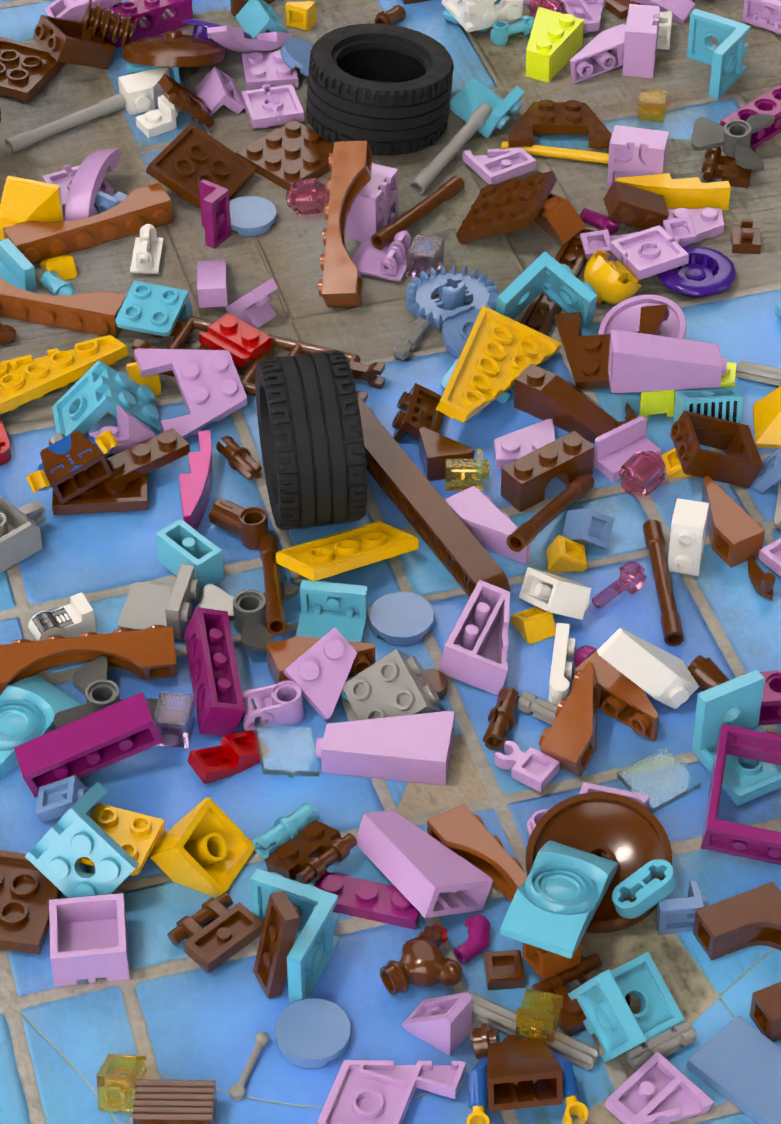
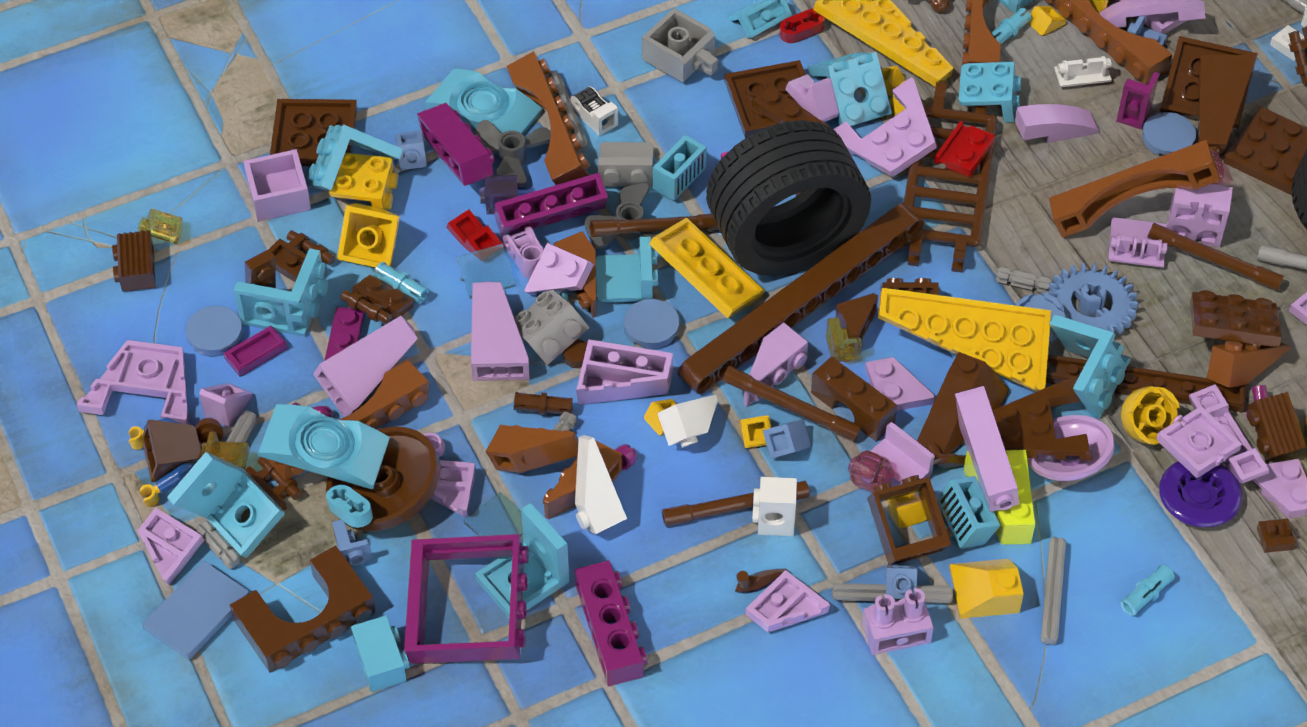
camera: 80 degrees right, 10 degrees up
reddish brown torso [26,430,119,505] -> none
lavender slope [225,278,278,328] -> none
light grey hinge [229,1032,270,1101] -> none
reddish brown animal [380,925,463,995] -> none
clear purple brick [406,234,444,278] -> none
lavender plate [494,740,560,792] -> none
white plate [548,623,575,705] -> none
clear pink bar [592,562,647,609] -> none
reddish brown cone [688,655,730,691] -> none
slope [702,476,765,568] -> none
none -> magenta tile [223,326,288,377]
none -> reddish brown slope [1197,54,1255,157]

